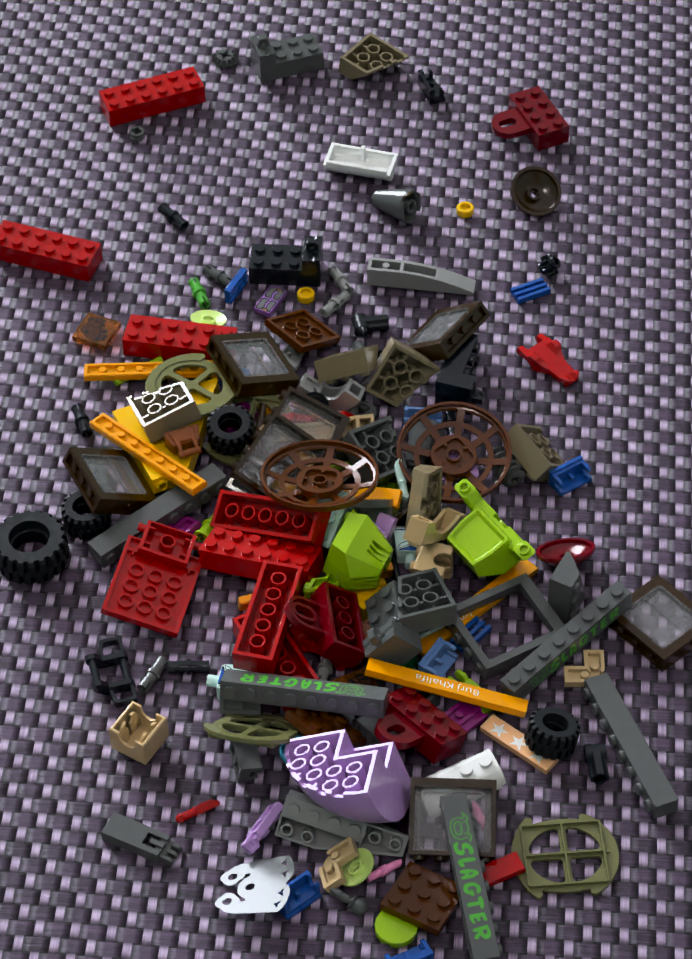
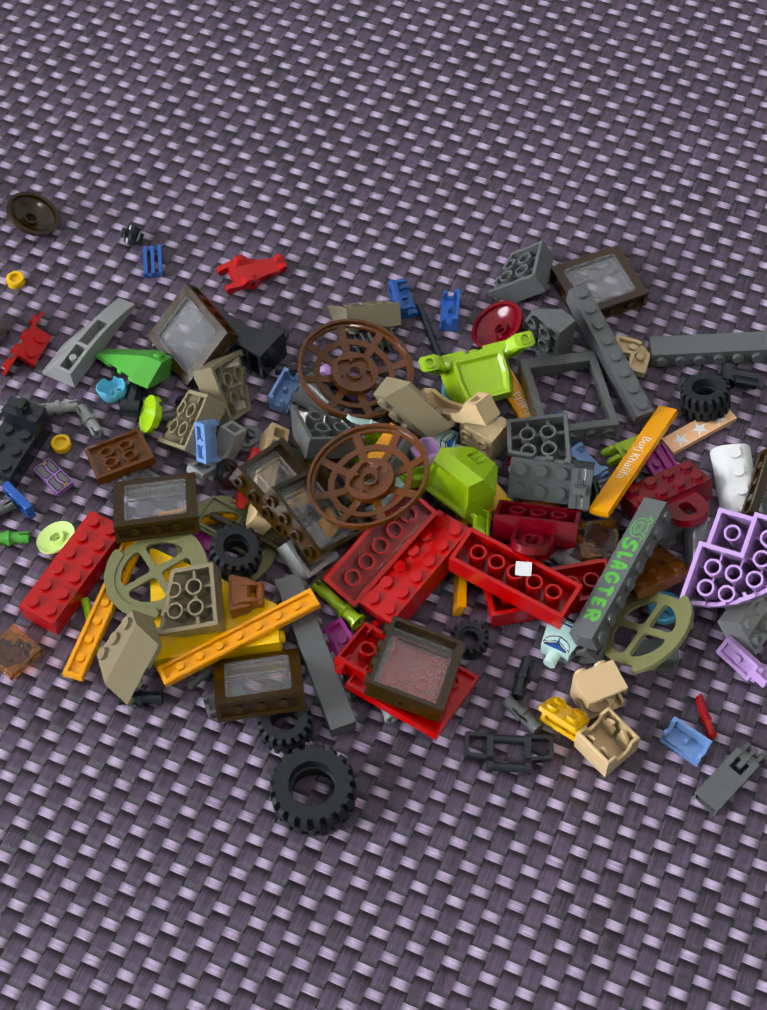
camera: 70 degrees left, 10 degrees up
none -> red bracket [2,311,52,376]
none -> bright green wedge [95,348,172,389]
none -> medium azure hair [96,376,128,403]
none -> dark tan wedge [97,610,162,706]
none -> lime tile [139,395,163,434]
none -> medium blue hinge [194,418,222,464]
none -> piece [363,615,466,723]
none -> black bar [416,304,443,356]
none -> blue hinge [439,289,460,332]
none -> black tyre [451,619,489,661]
none -> dark grey wedge [487,240,554,303]
none -> white sticker [515,561,532,576]
none -> yellow bracket [538,696,590,742]
none -> tan piece [570,660,628,719]
none -> medium blue hinge [659,716,712,767]

